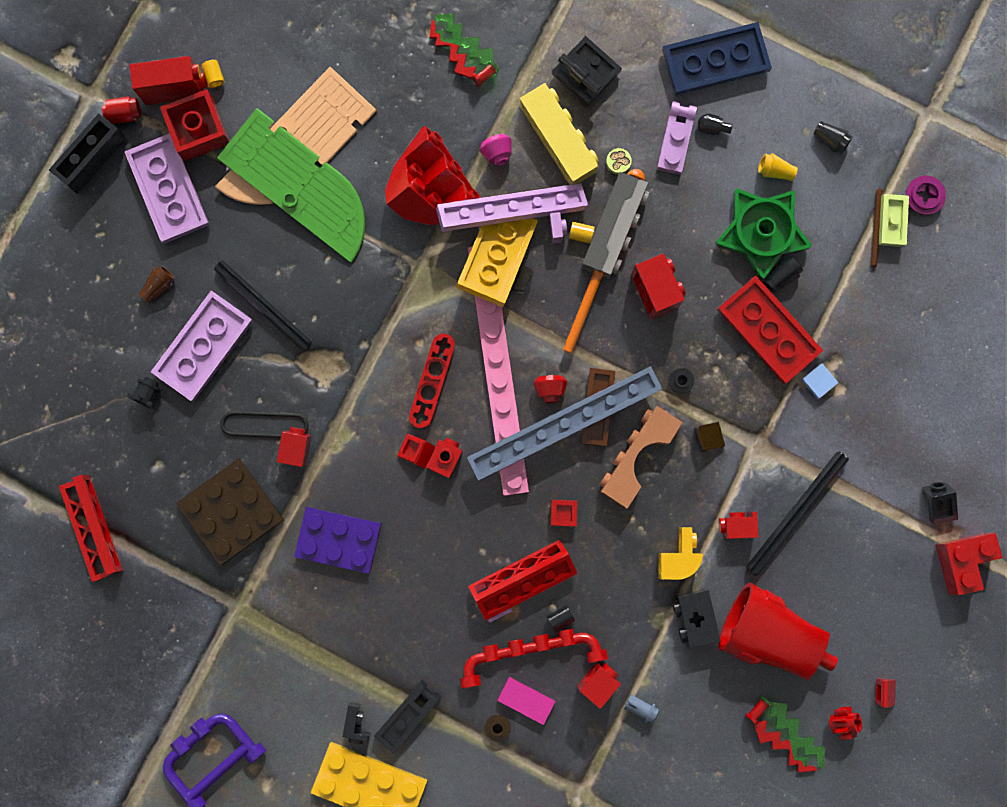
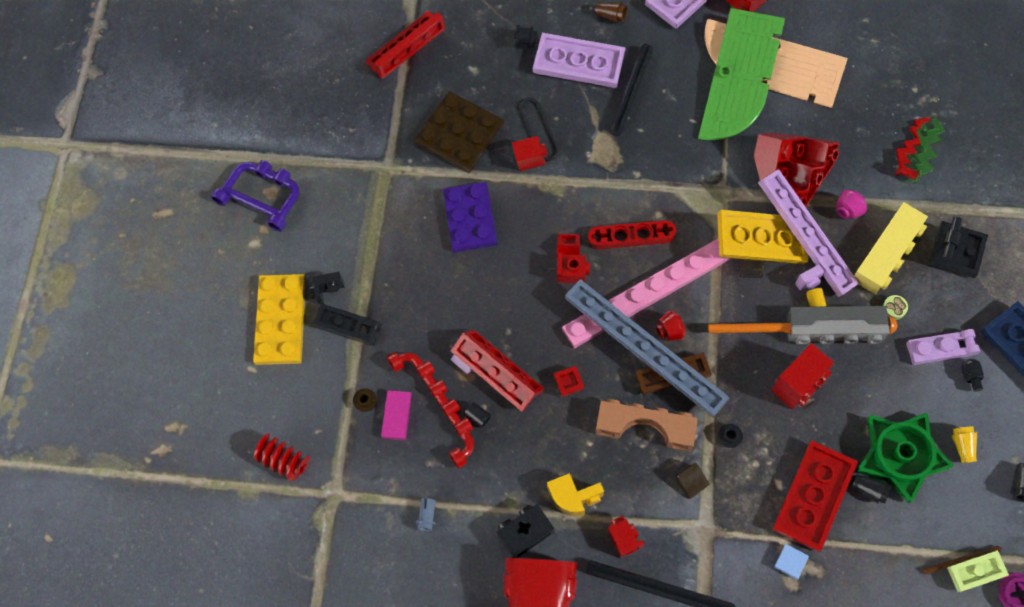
camera: 75 degrees right, 15 degrees down
red brick [577,662,621,709] -> none

